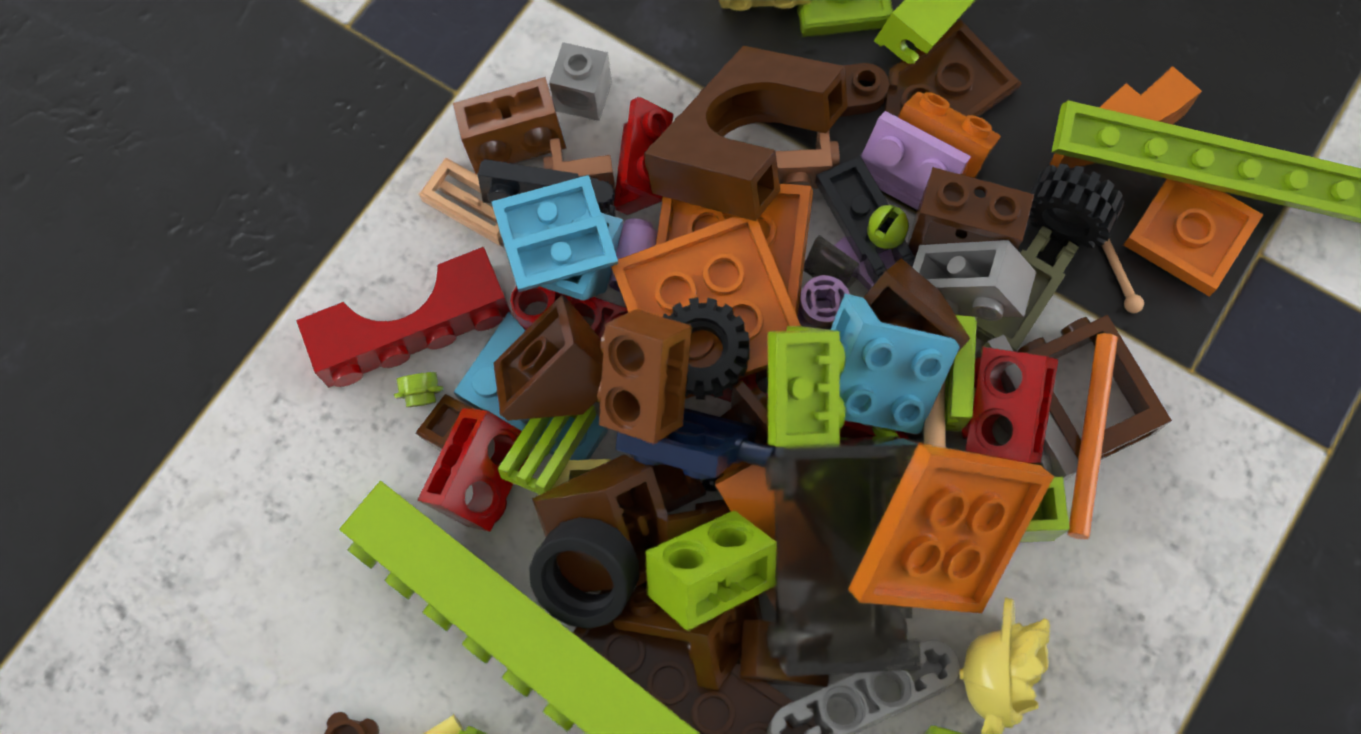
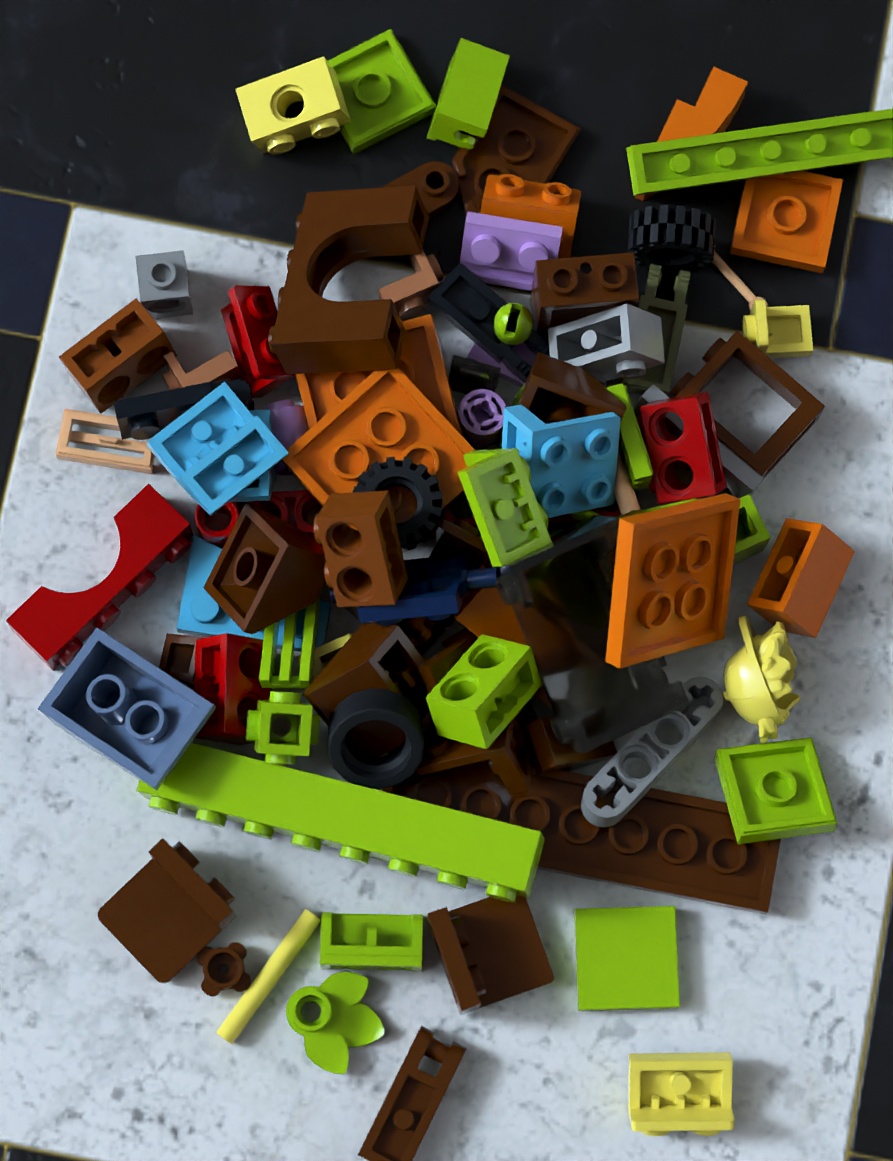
camera: 30 degrees left, 5 degrees up
lime plate [394,372,444,408] -> none
orange bar [1067,333,1118,539] -> none
none -> sand blue slope [38,628,216,790]
none -> reddish brown bracket [98,838,237,984]
none -> lime brick [246,691,320,764]
none -> light yellow bracket [743,300,813,359]
none -> orange brick [747,518,855,638]

